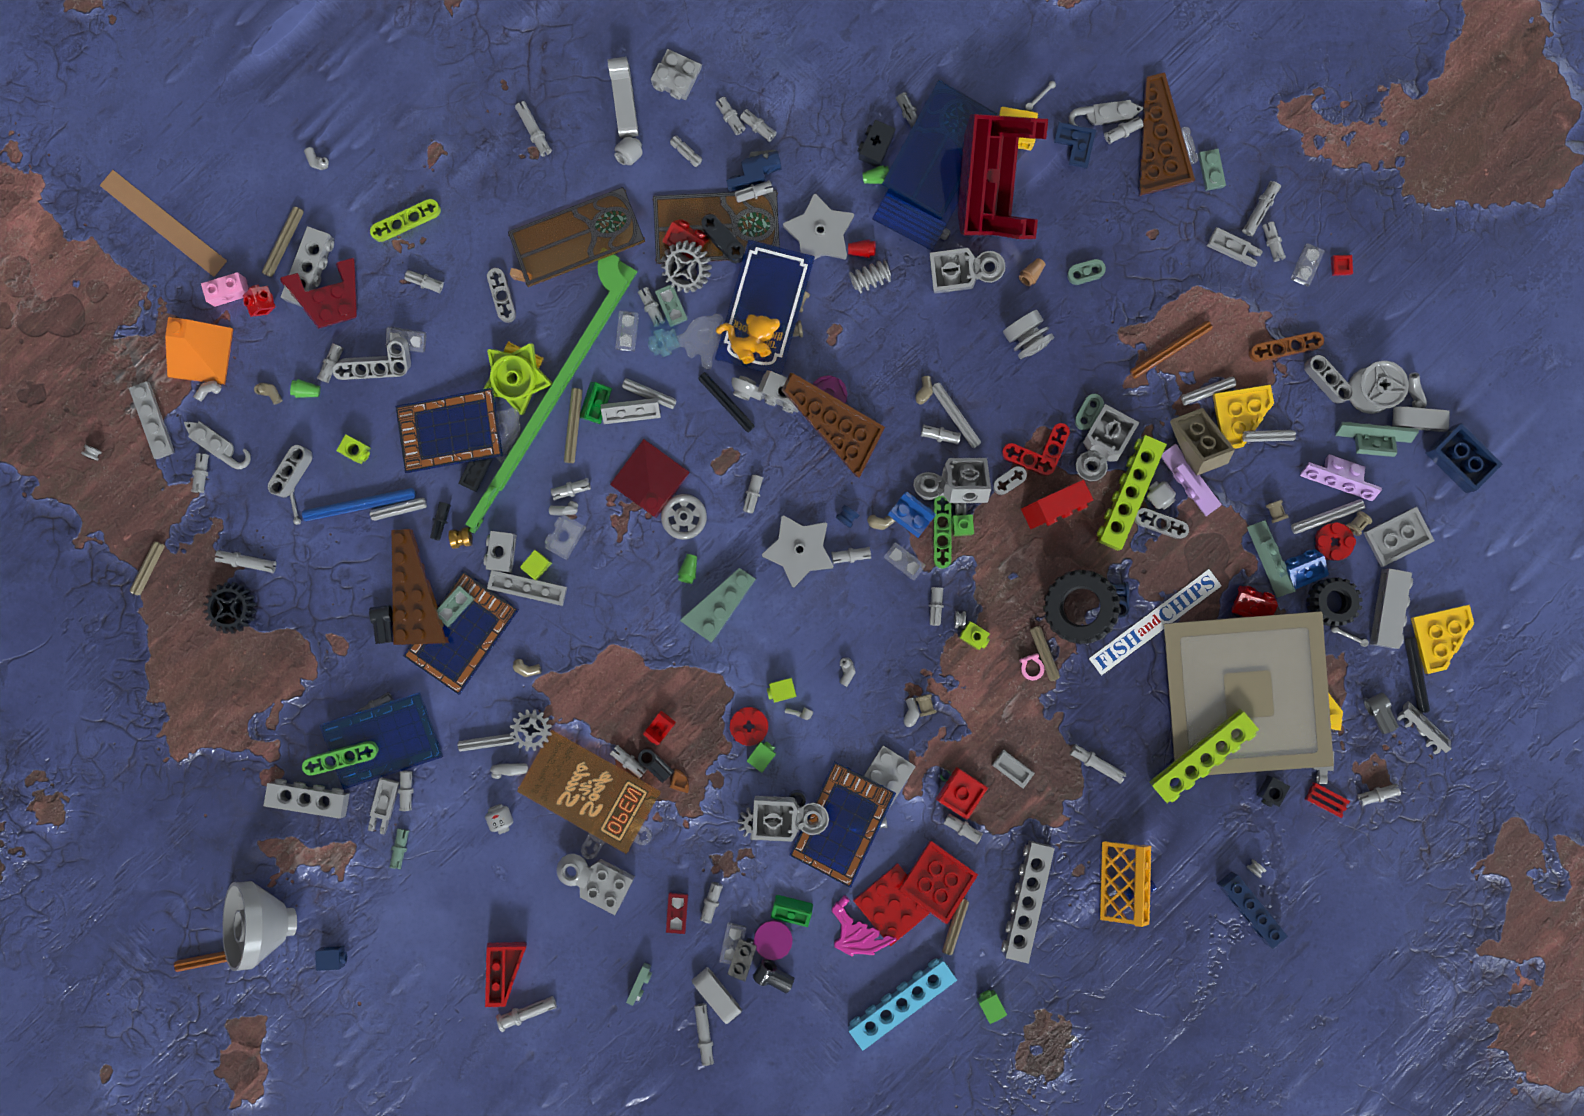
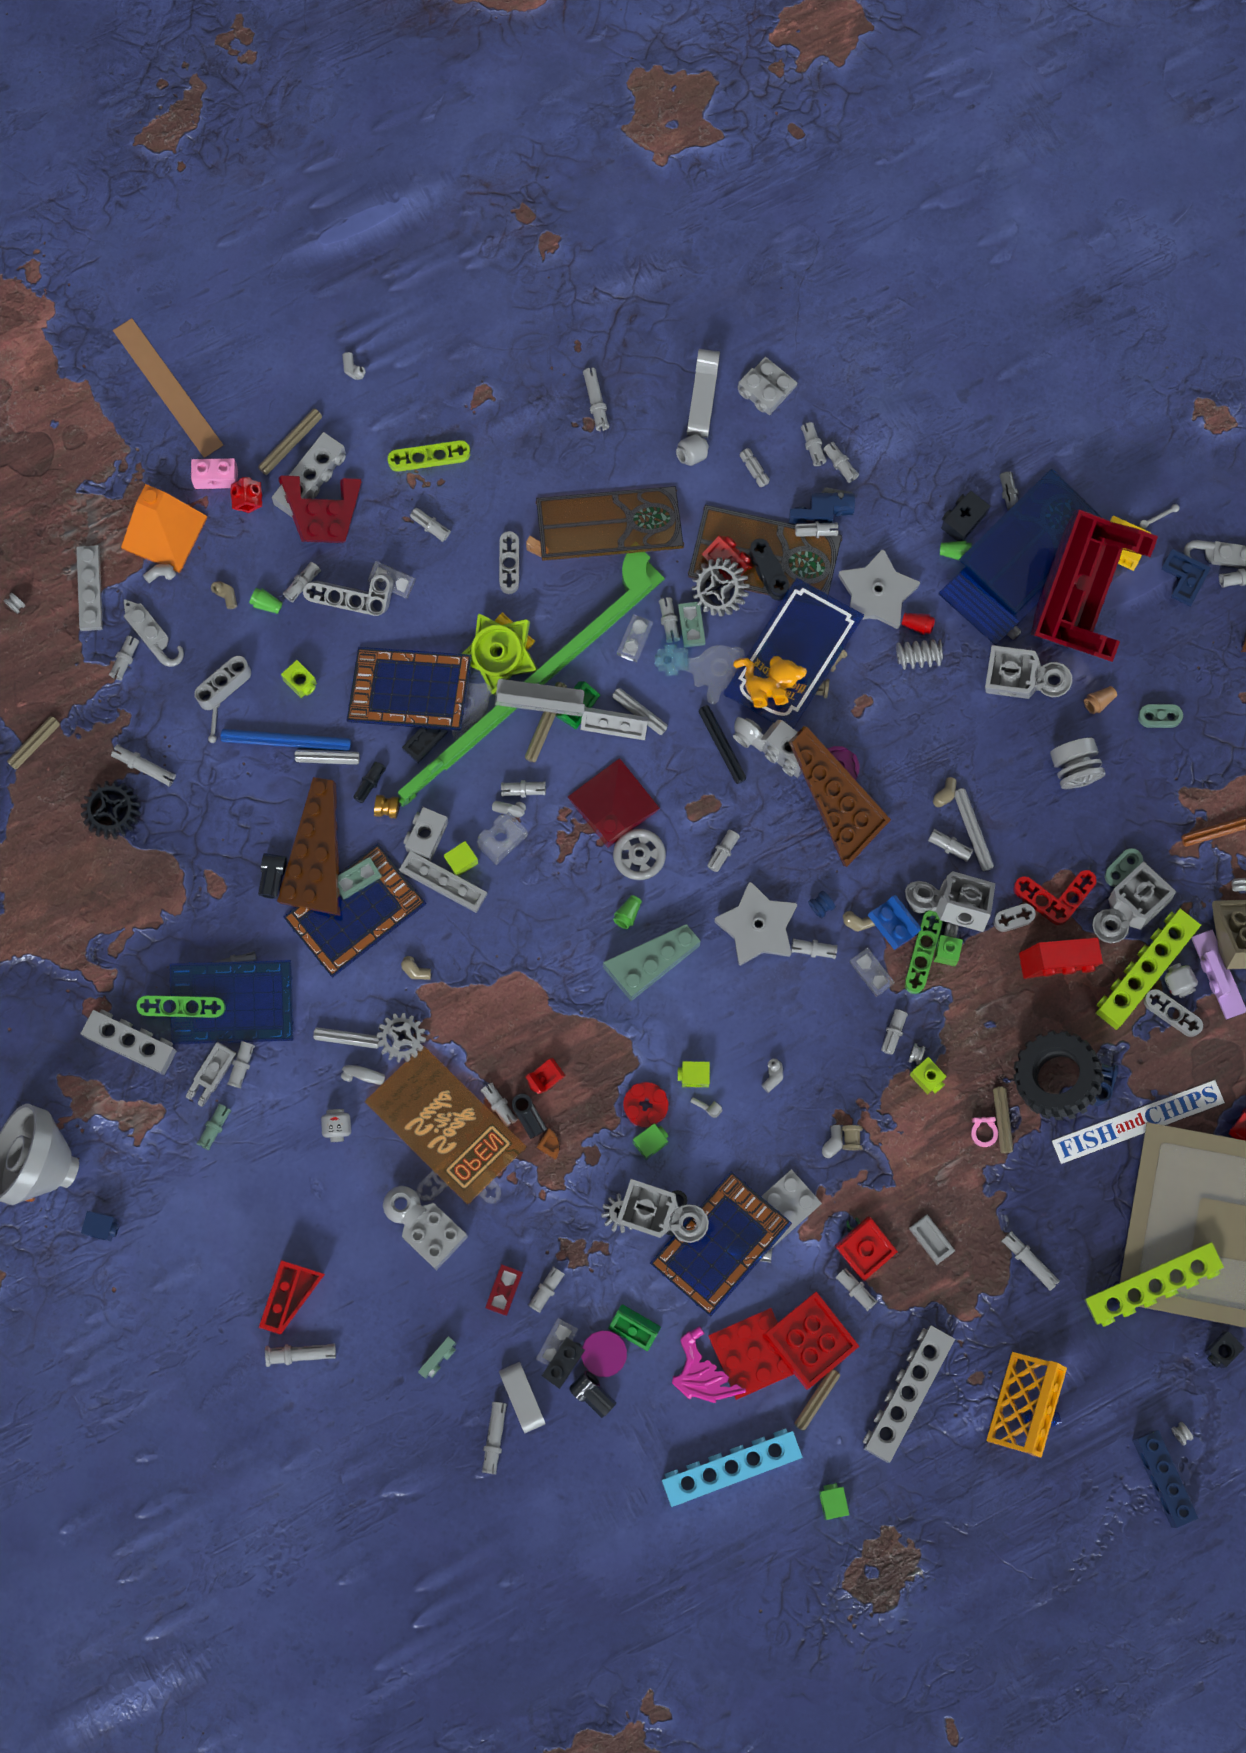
camera: 15 degrees right, 10 degrees down
none -> light grey panel [495,679,585,716]

